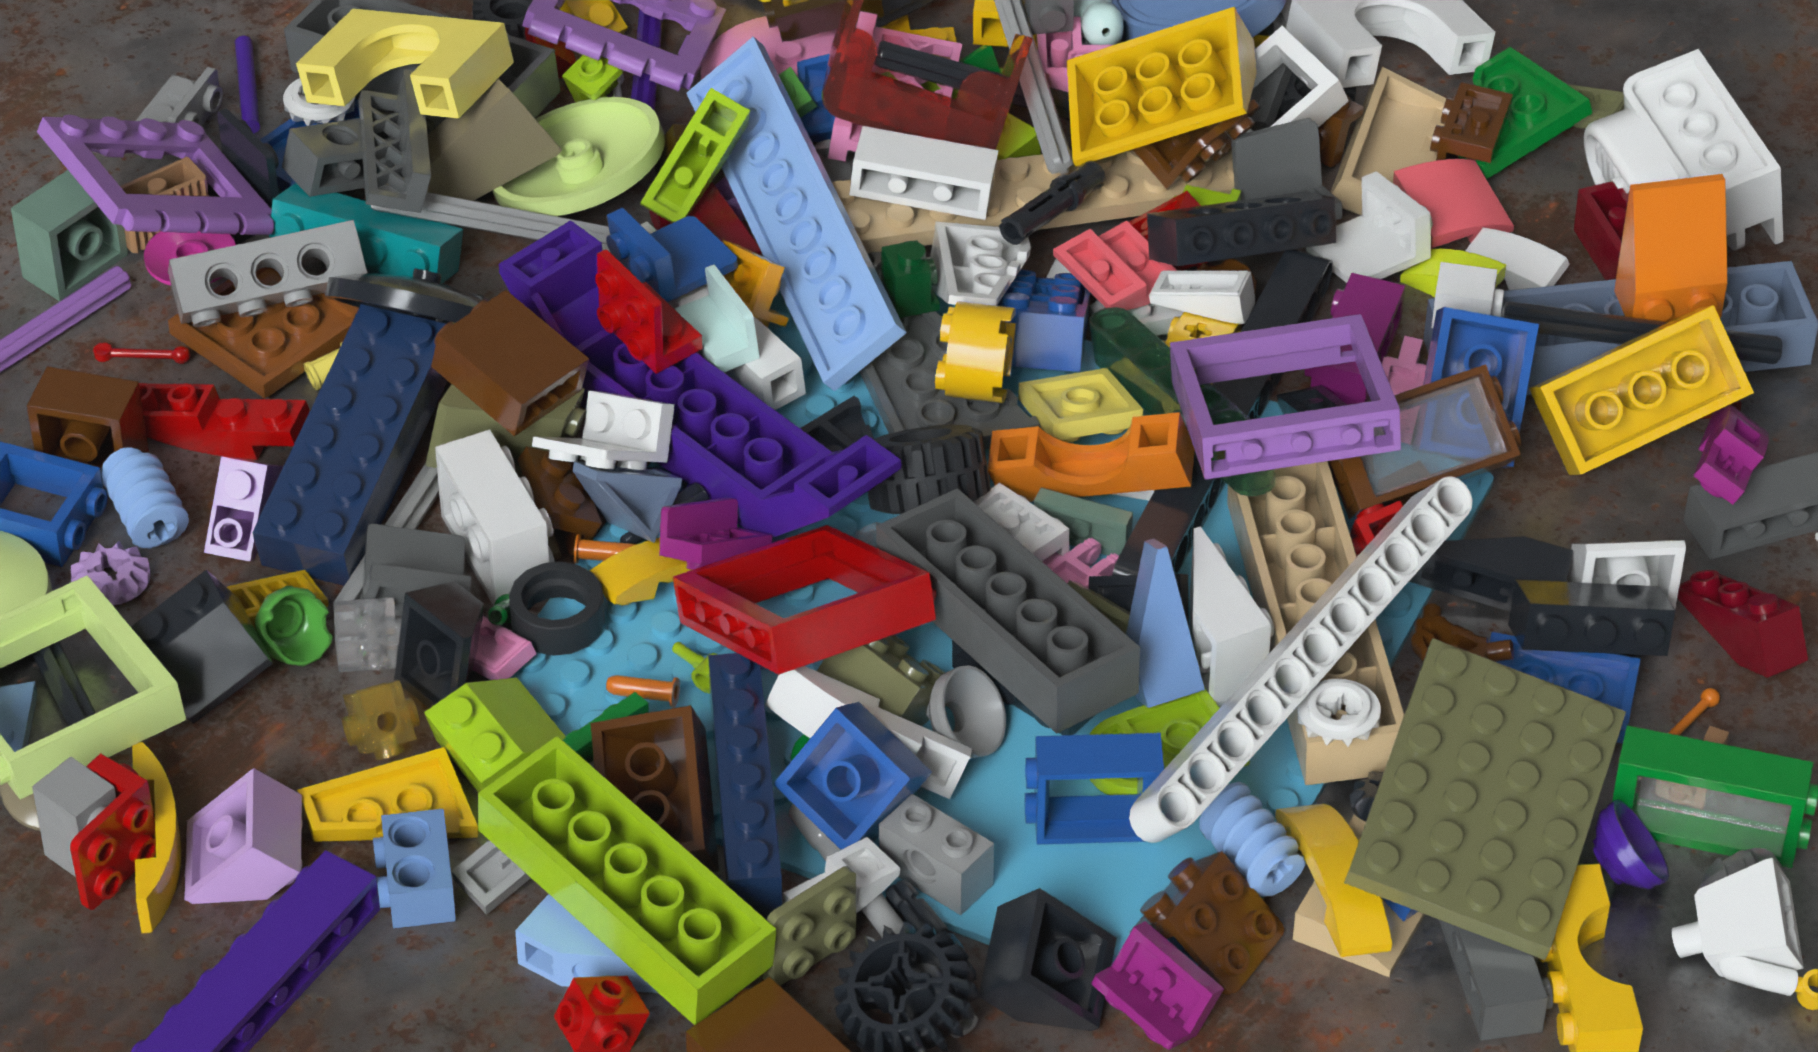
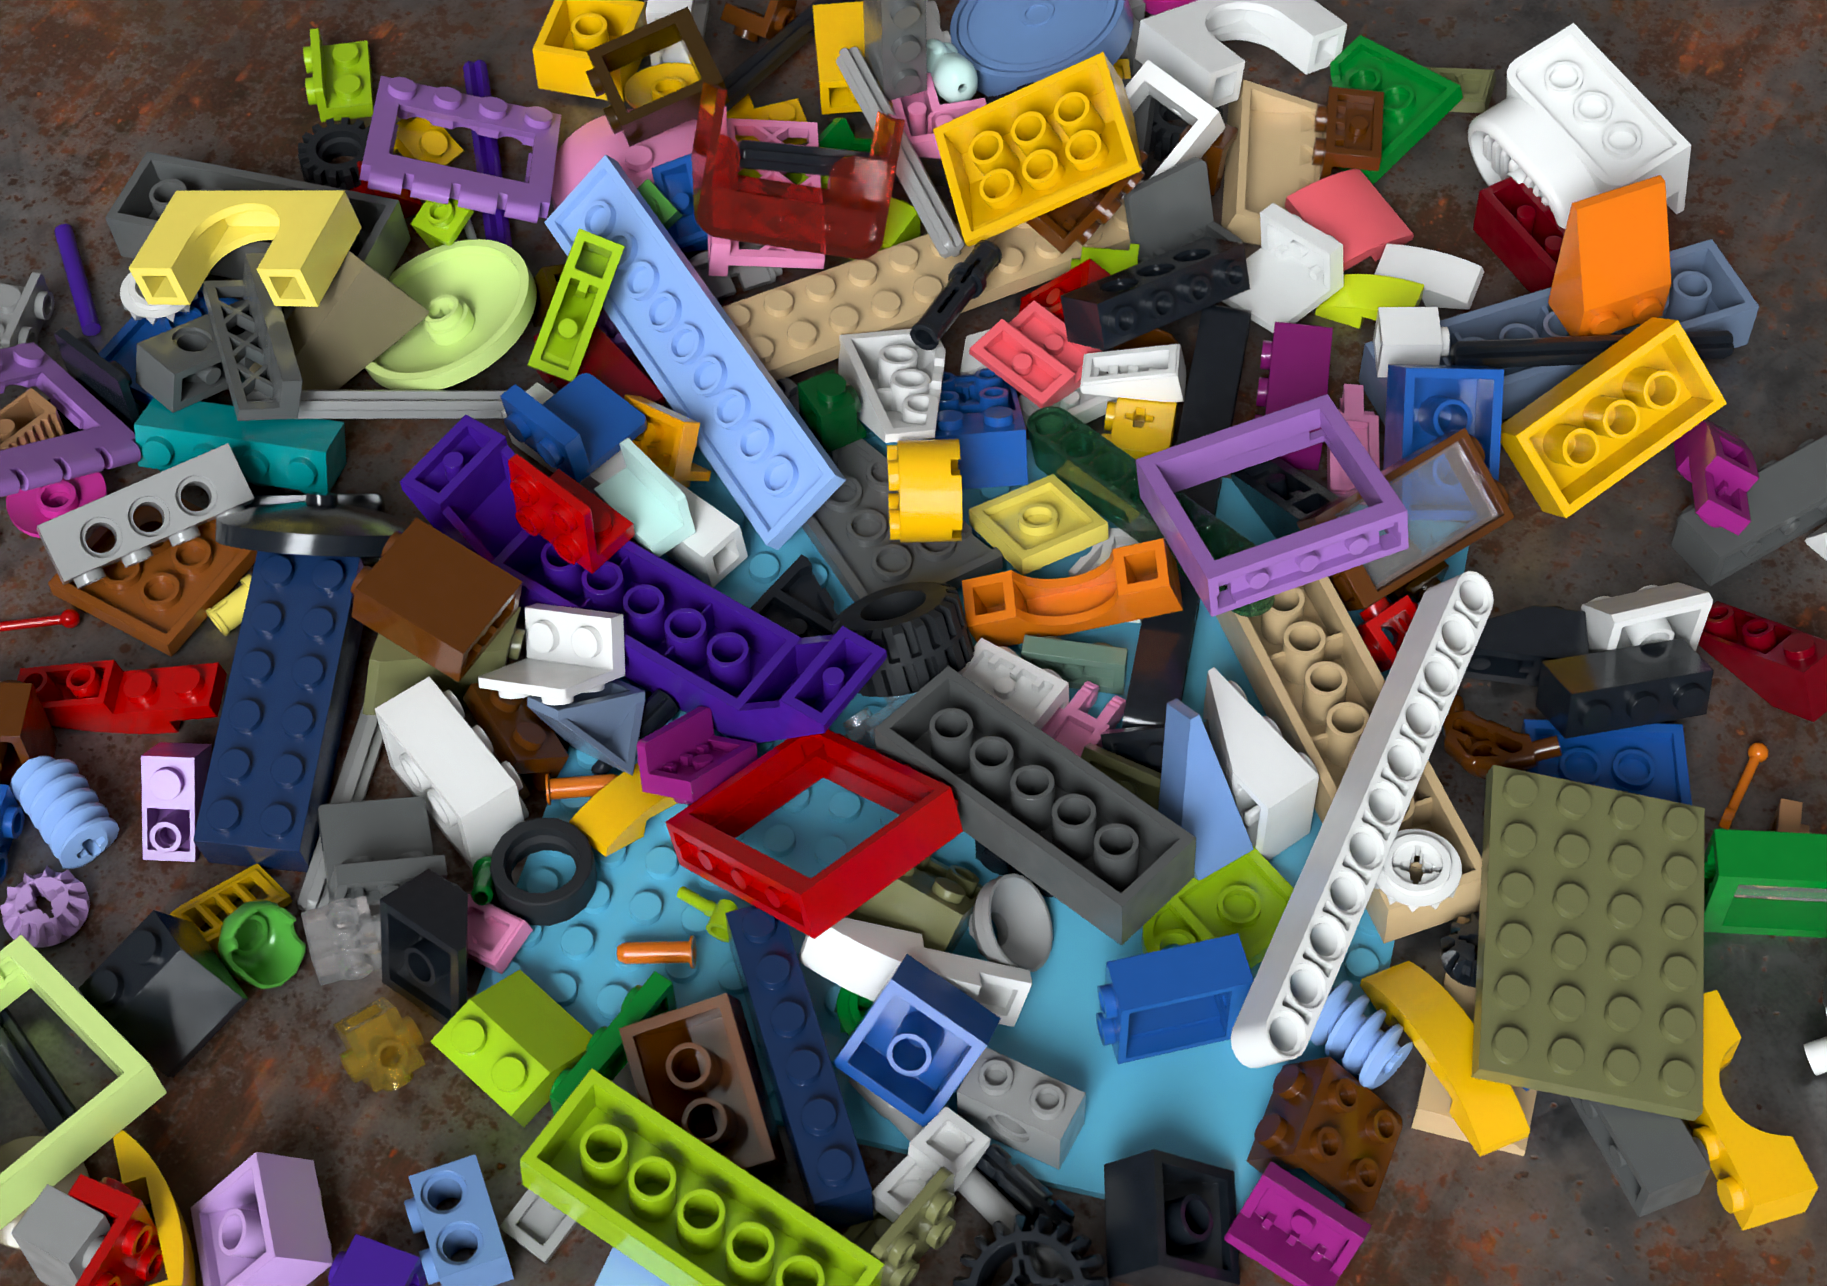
camera: 10 degrees left, 10 degrees up
yellow wing [297,747,478,842] -> none
white brick [849,126,999,220] -> none
dark purple piece [1592,800,1669,889] -> none

